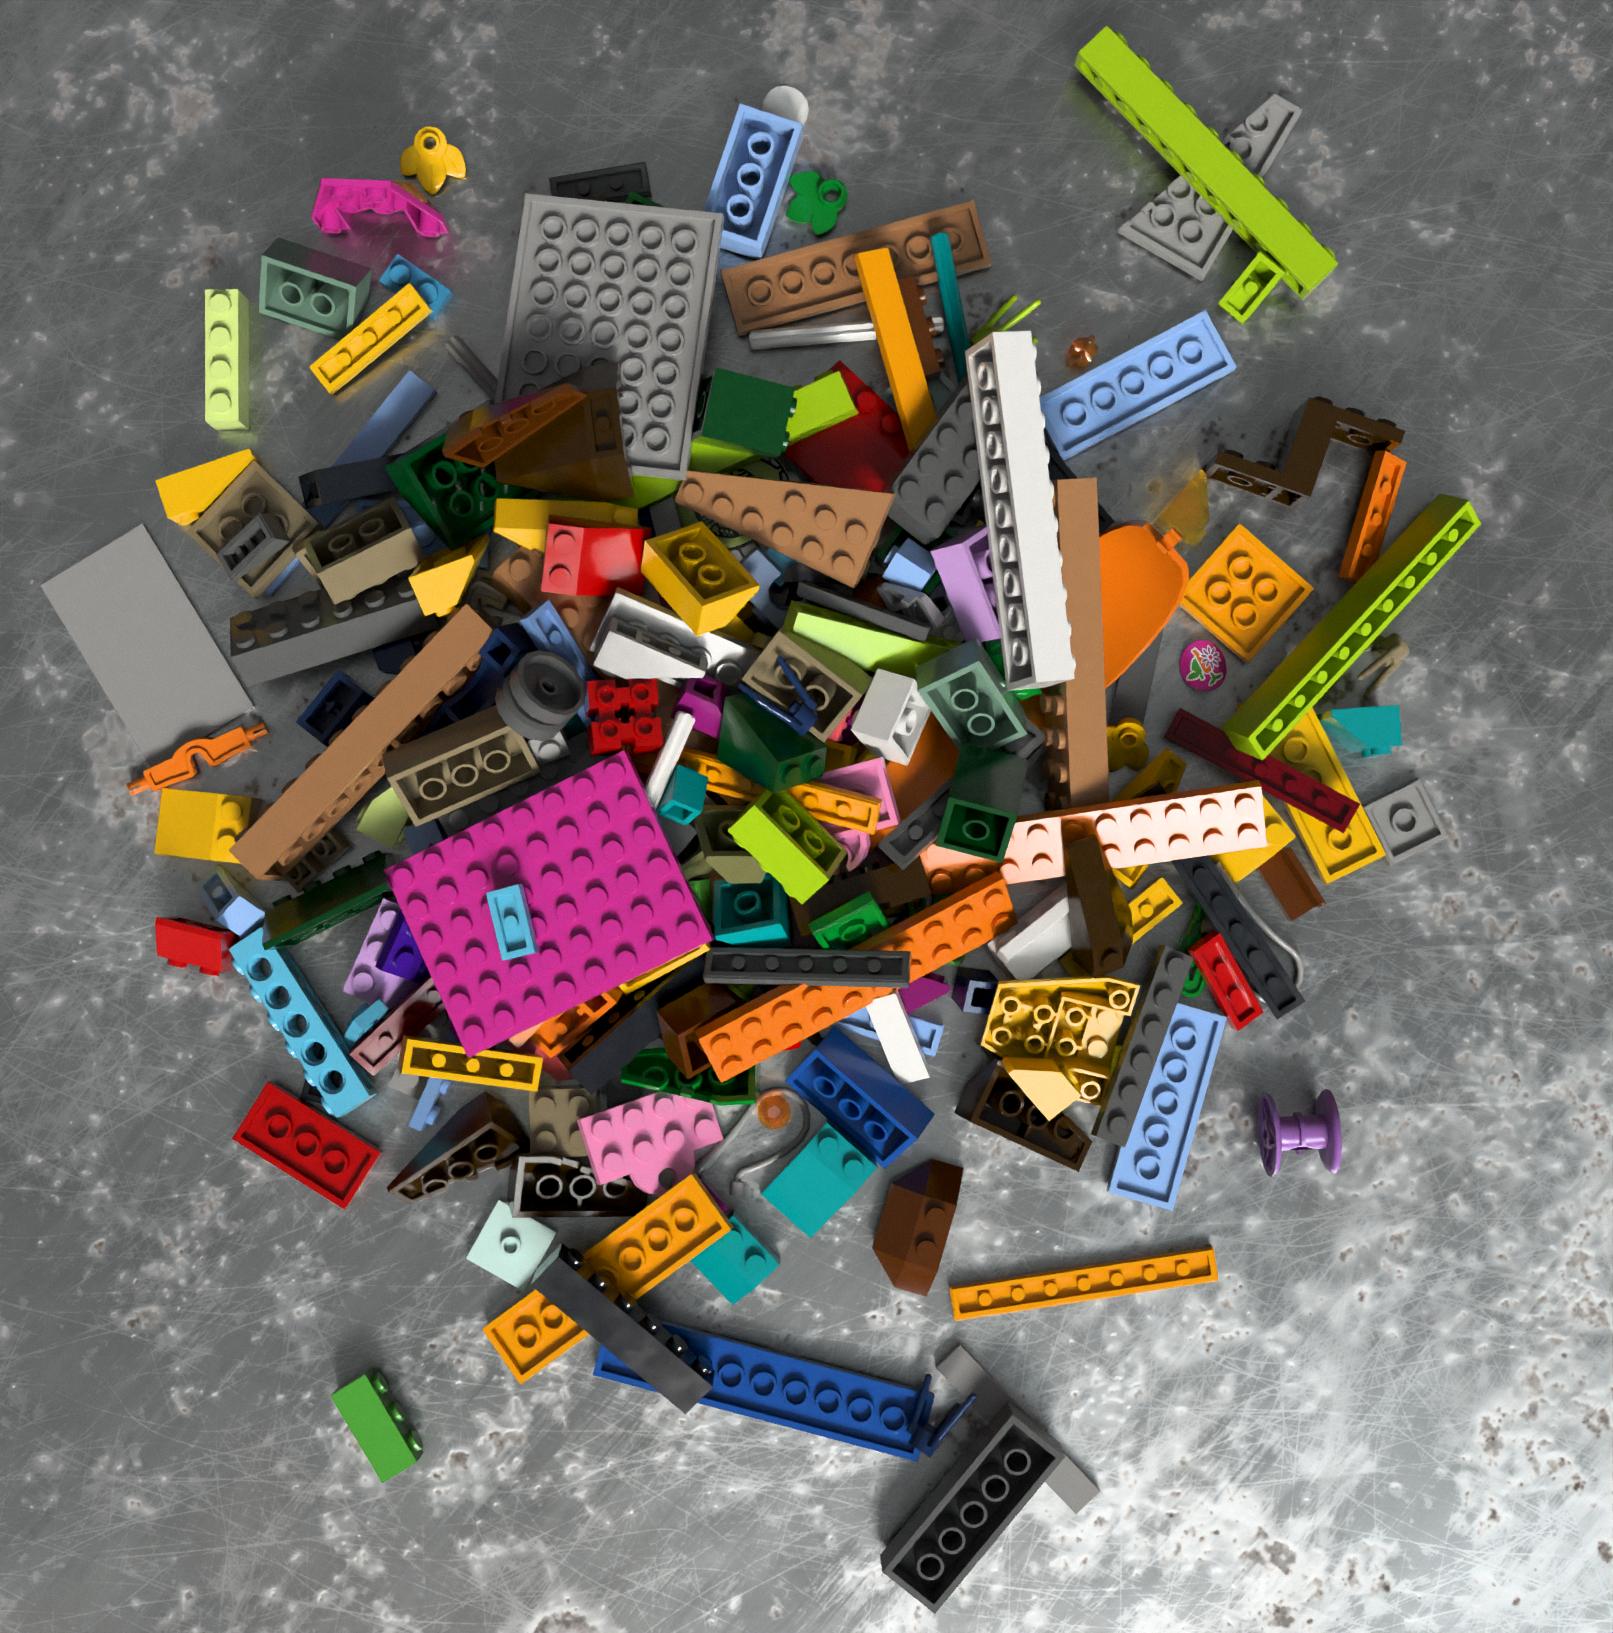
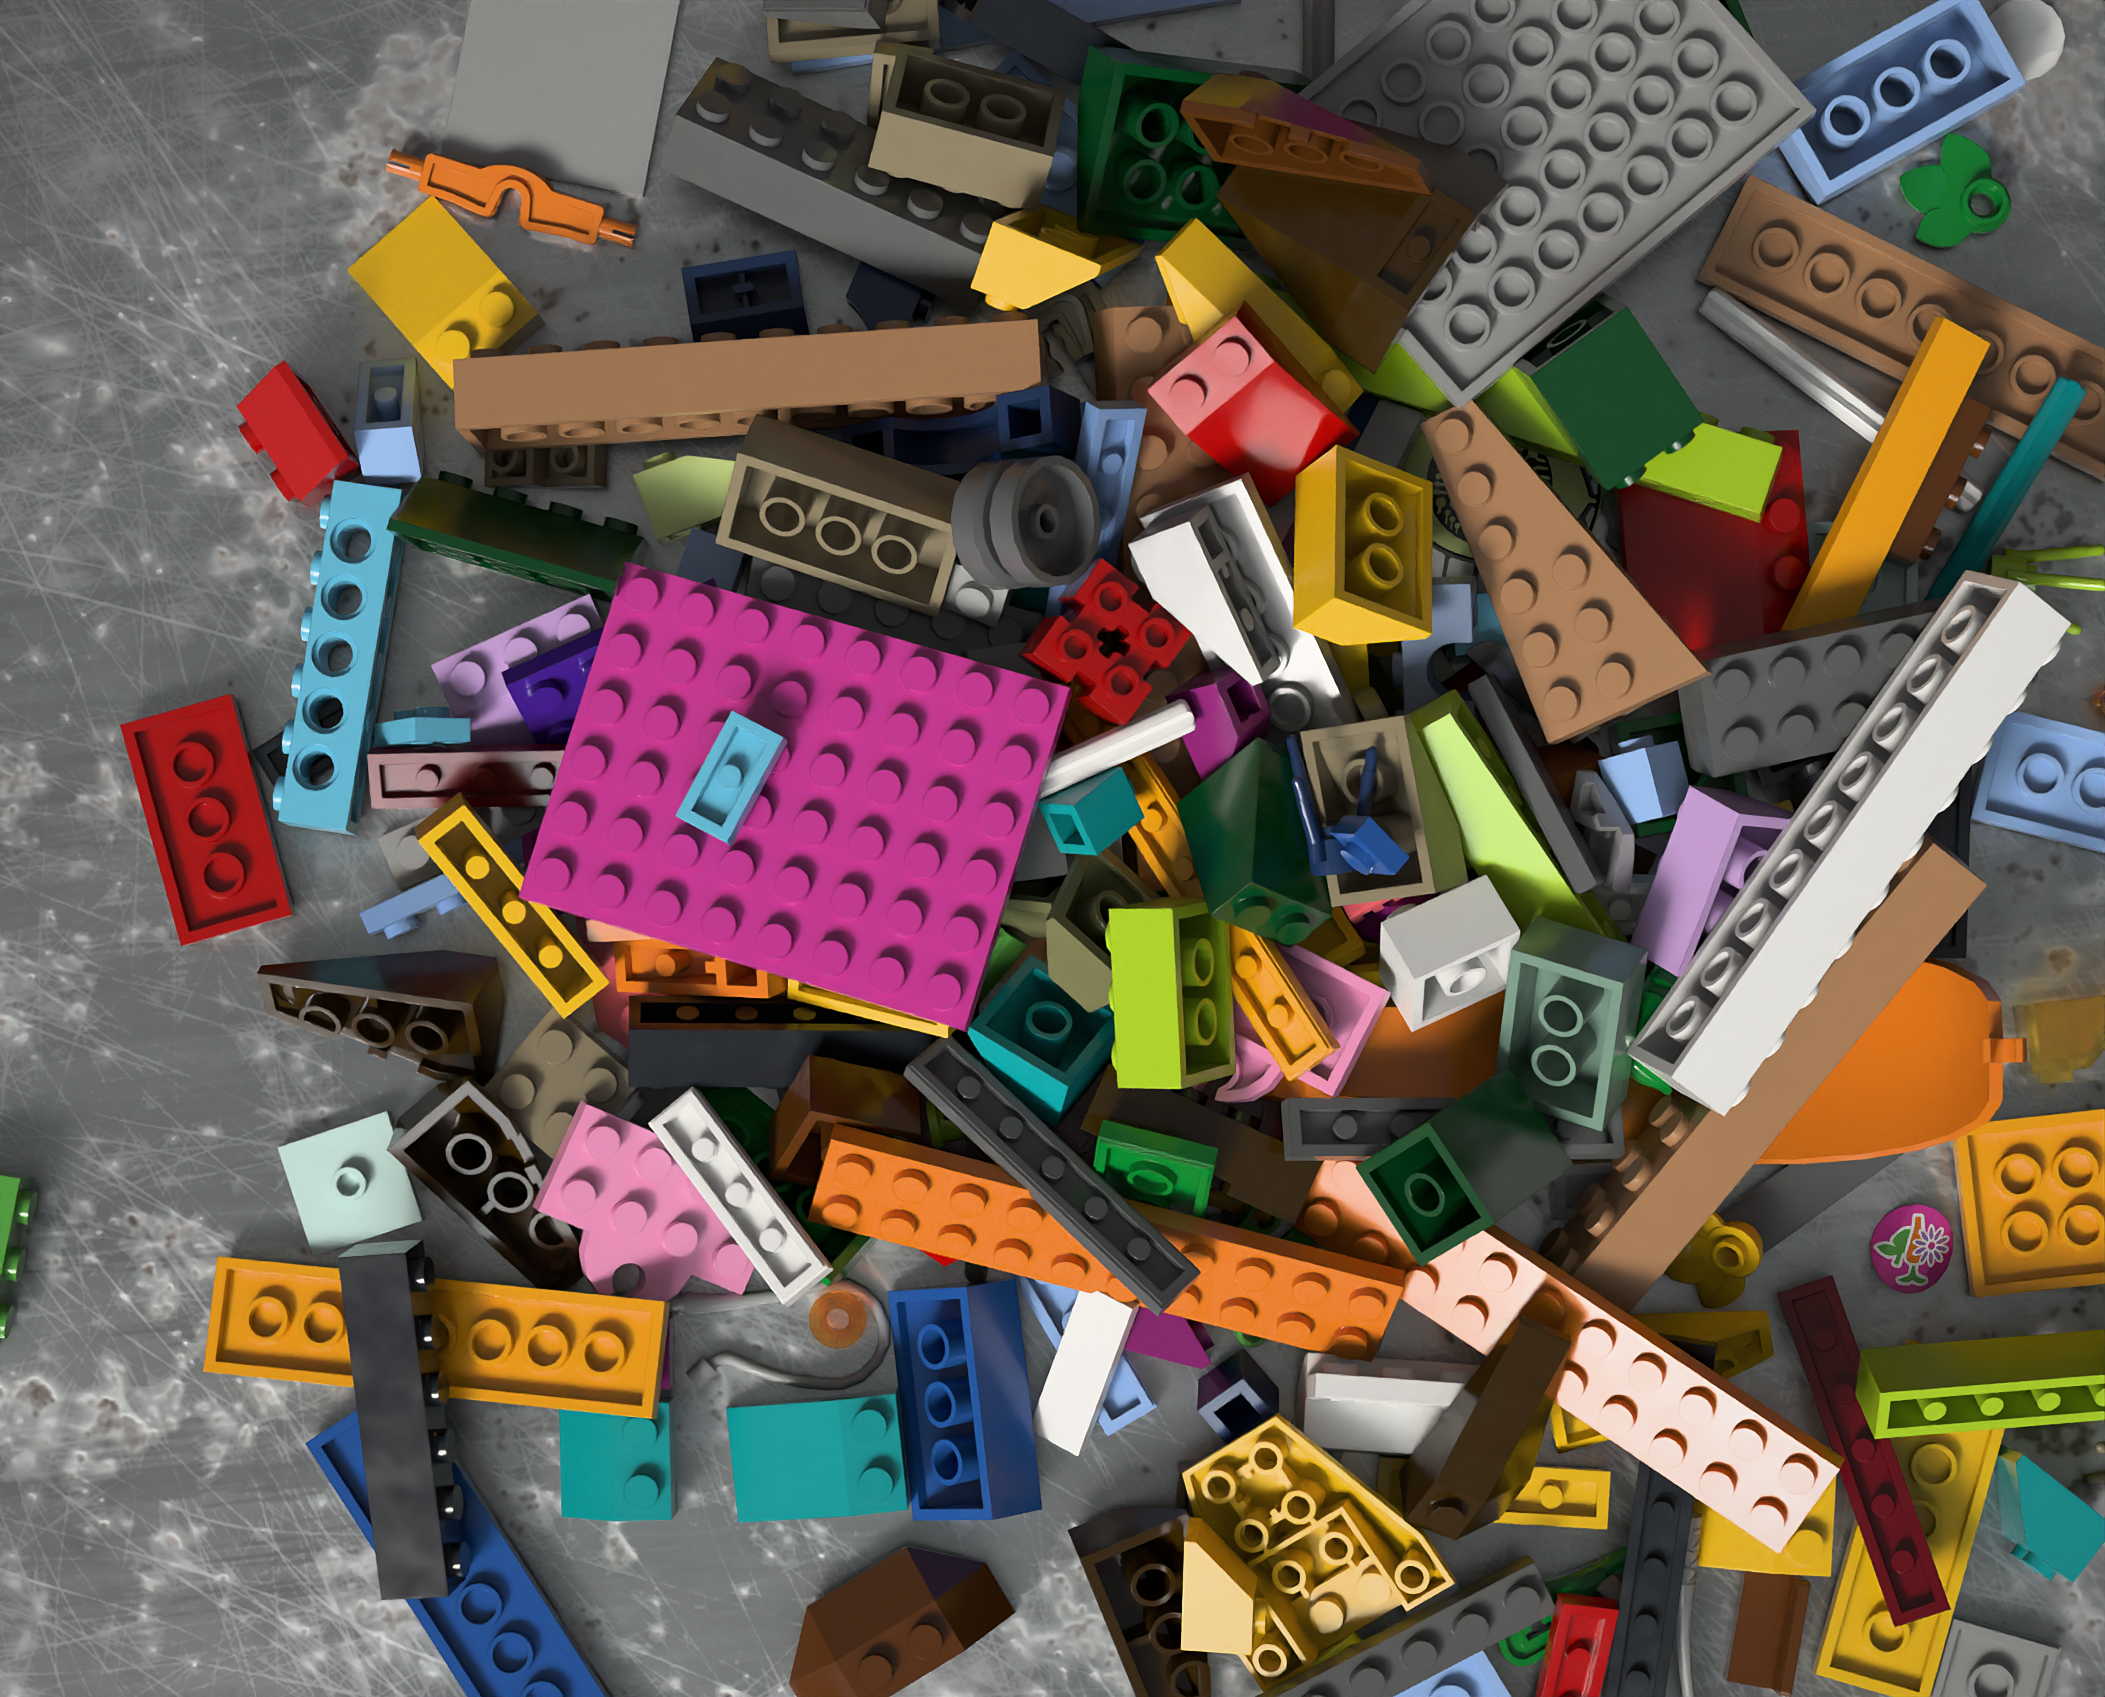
camera: 45 degrees right, 0 degrees up
none -> white tile [648,1086,834,1306]
none -> blue plate [1330,815,1410,875]

